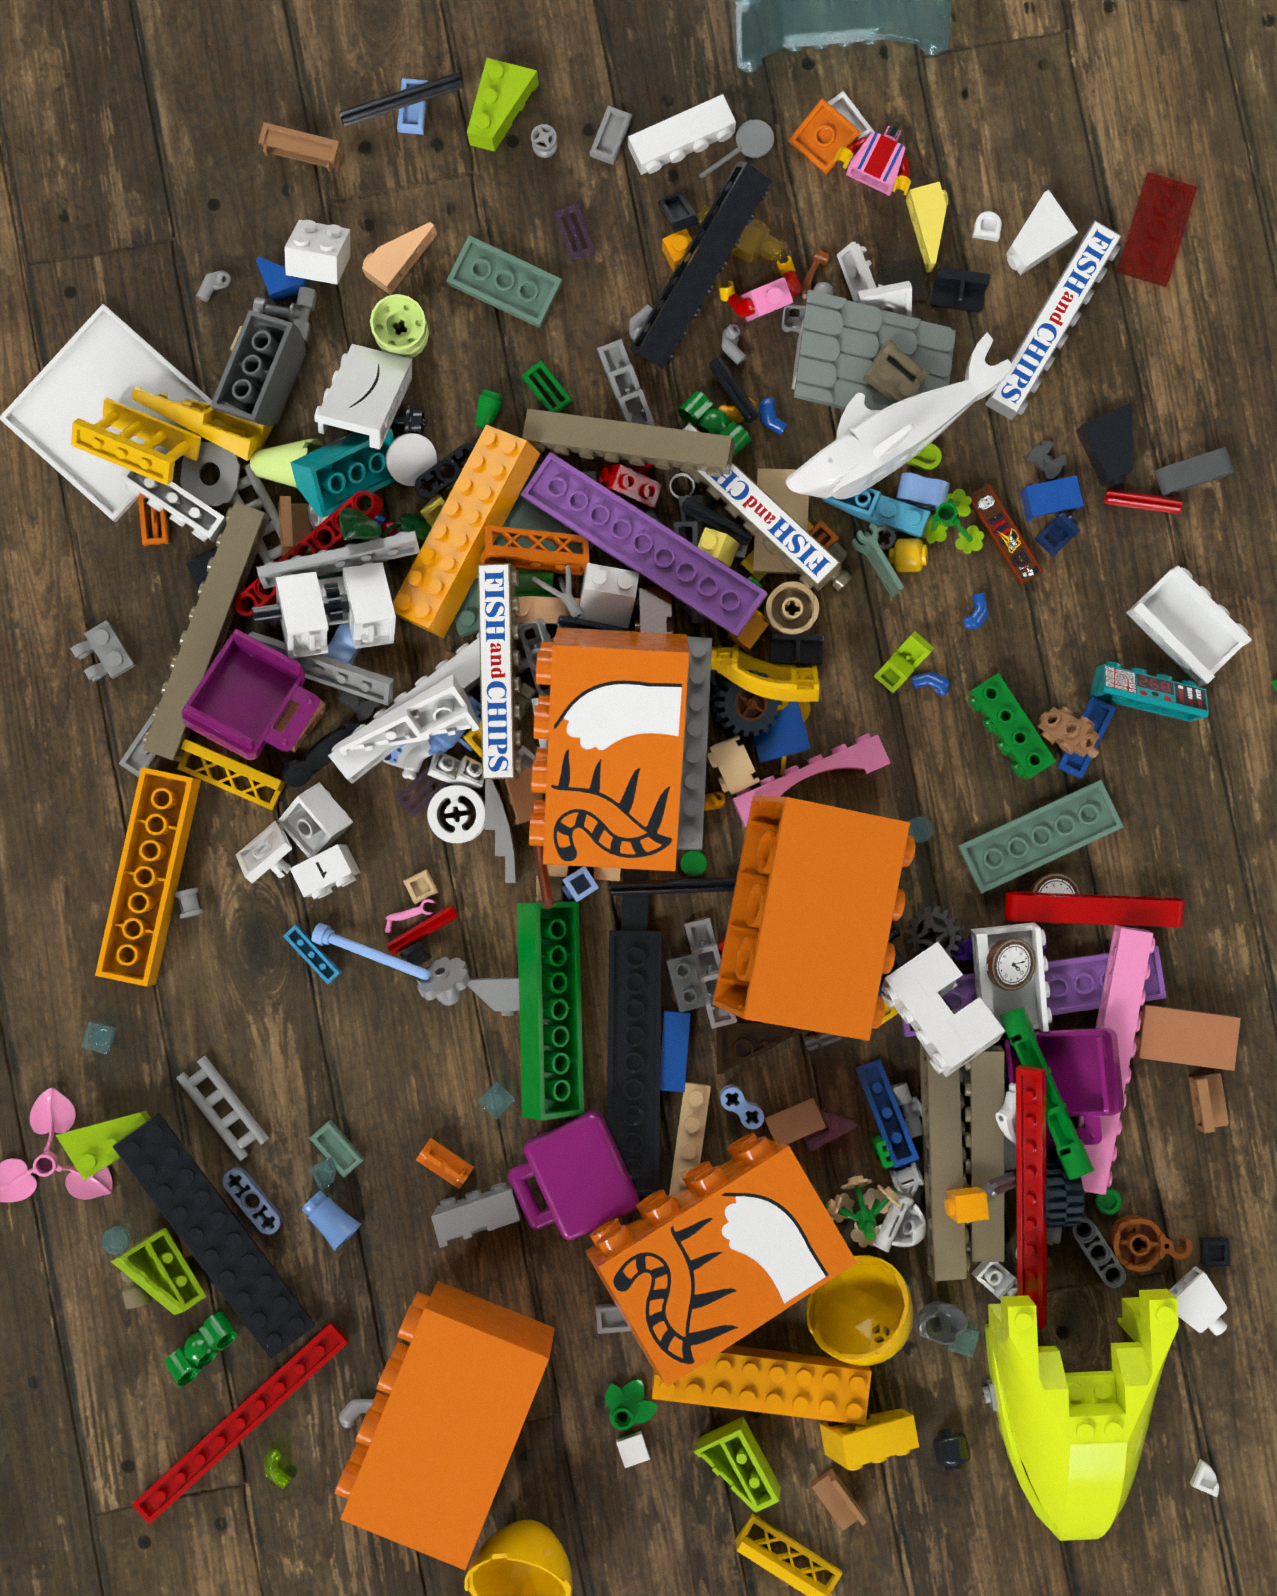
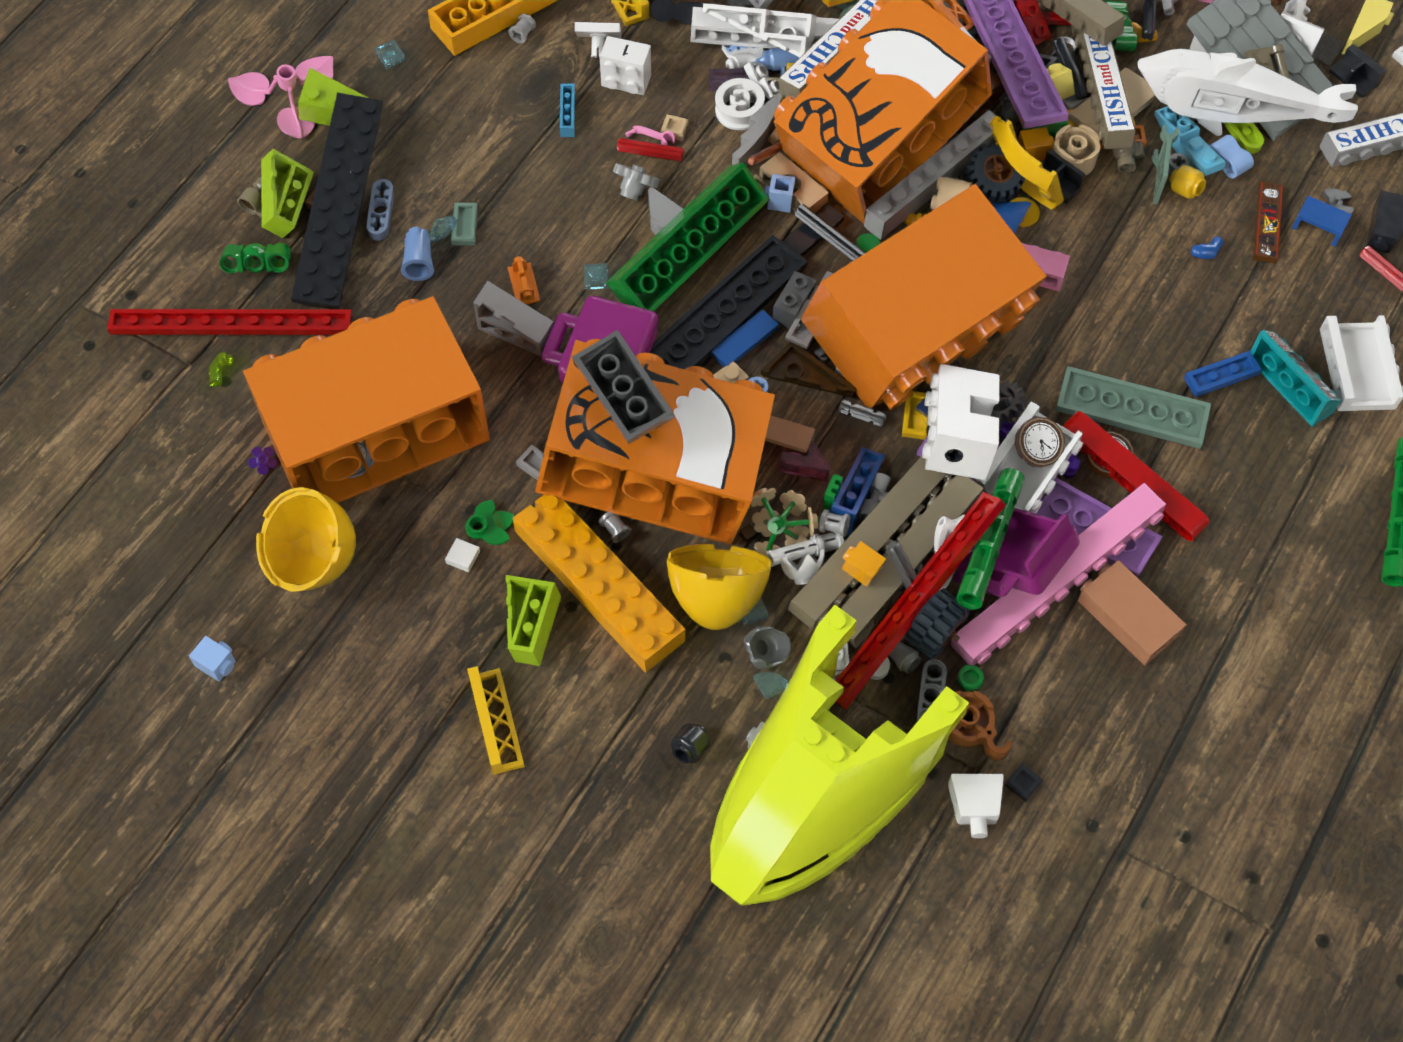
camera: 40 degrees right, 25 degrees down
light grey bar [176,1056,269,1161] -> none
white slope [277,782,353,858] -> none
light blue piece [311,922,431,980] -> none
black wheel [399,940,432,966] -> none
blue arm [758,397,788,435] -> none
medium nougat panel [811,1468,867,1531] -> none
yellow wedge [819,1408,919,1471] -> none
lime slope [874,631,934,693] -> none
clear light blue tile [908,817,933,843] -> none
blue arm [910,671,950,696] -> none
lime plant [921,489,985,554] -> none
green brick [967,673,1056,780] -> none
dark blue bracket [1035,512,1081,557] -> none
medium nougat brick [1037,707,1100,758] -> none
medium nougat panel [1188,1073,1229,1133] -> none
white tile [1190,1459,1219,1497] -> none
none -> dark grey windscreen [572,330,674,444]

